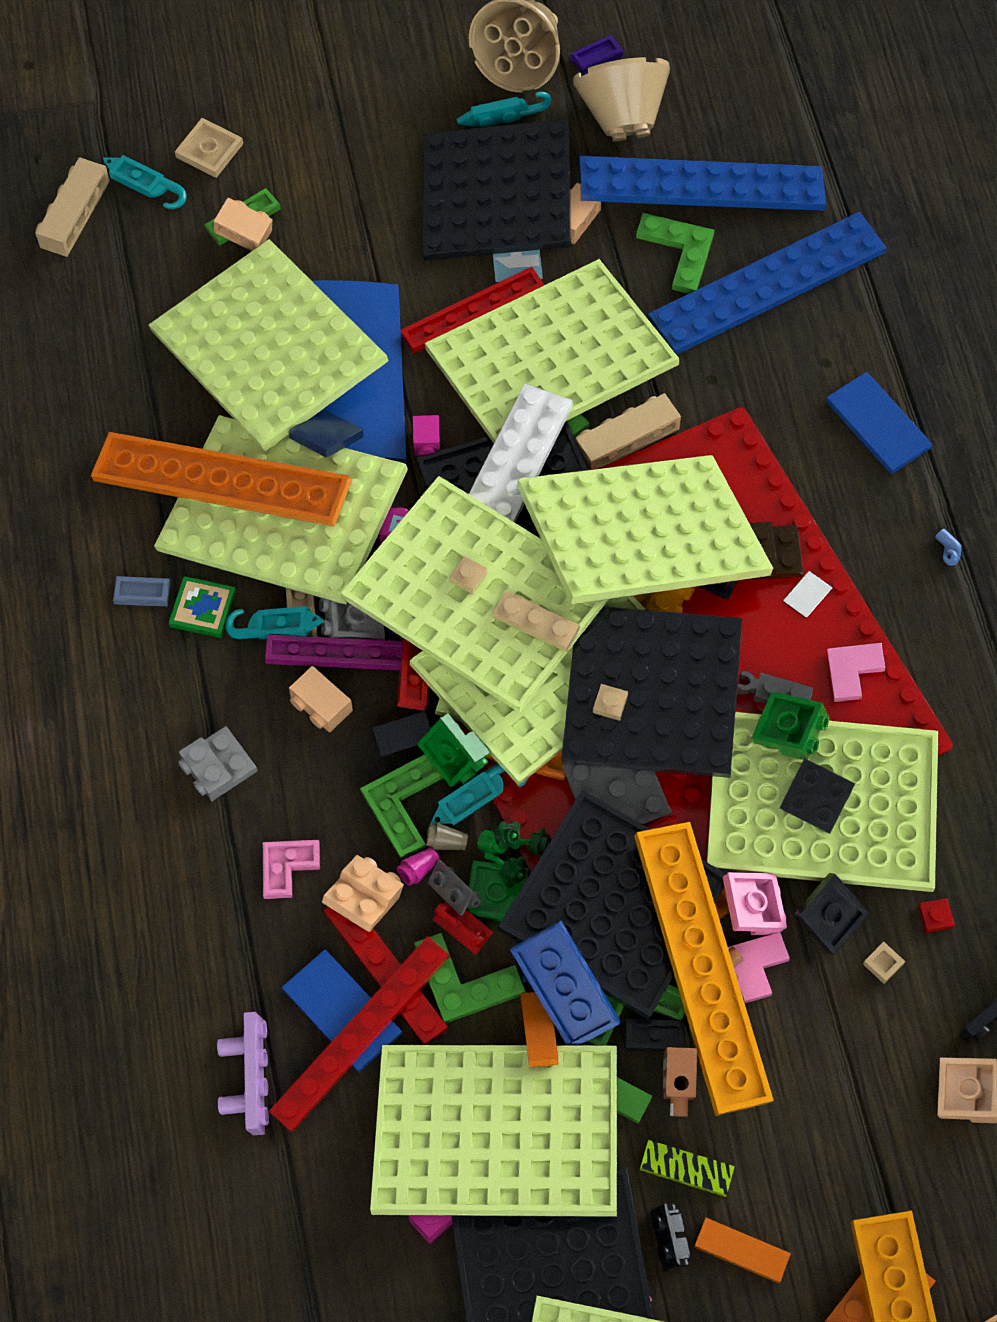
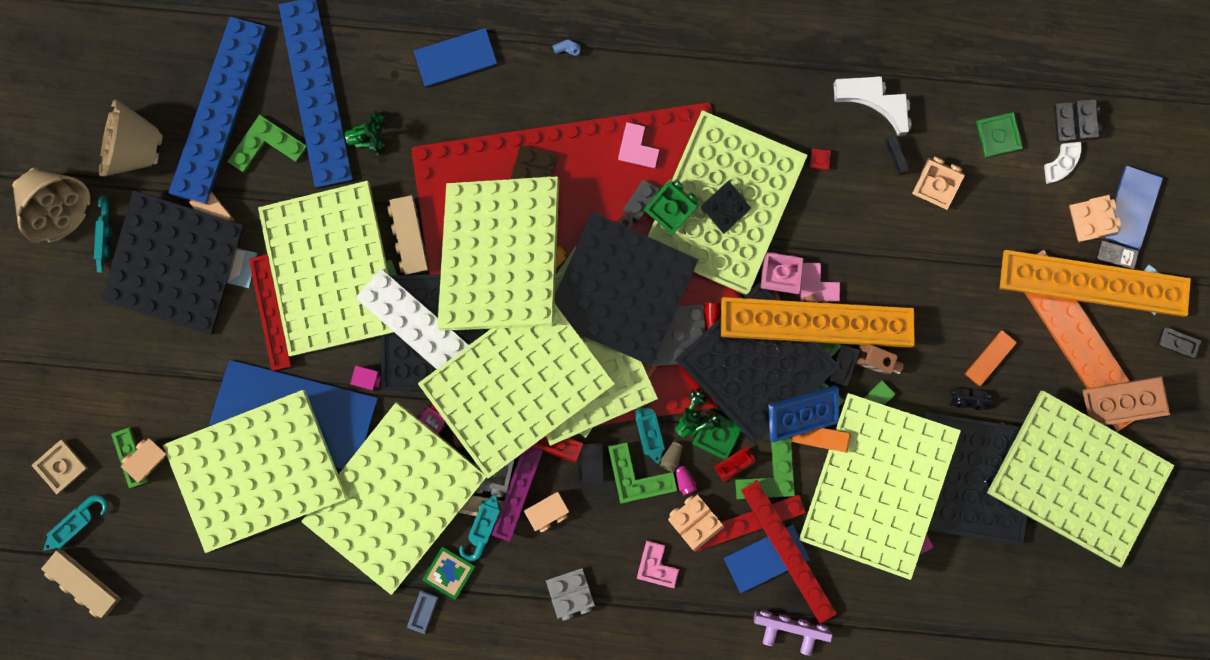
camera: 75 degrees left, 20 degrees up
orange plate [91,432,351,527] -> none
dark blue tile [289,411,364,458] -> none
green plate [417,714,490,787] -> none
dark grey hinge [427,860,481,916] -> none
tan plate [449,556,488,594] -> none
tan plate [493,591,580,652] -> none
dark purple tile [570,35,623,75] -> none
tan plate [593,684,628,721] -> none
tile [640,1140,735,1197] -> none
white sticker [783,571,832,618] -> none
black plate [794,873,869,955] -> none
tan plate [863,942,905,984] -> none
none -> plant [345,110,385,156]

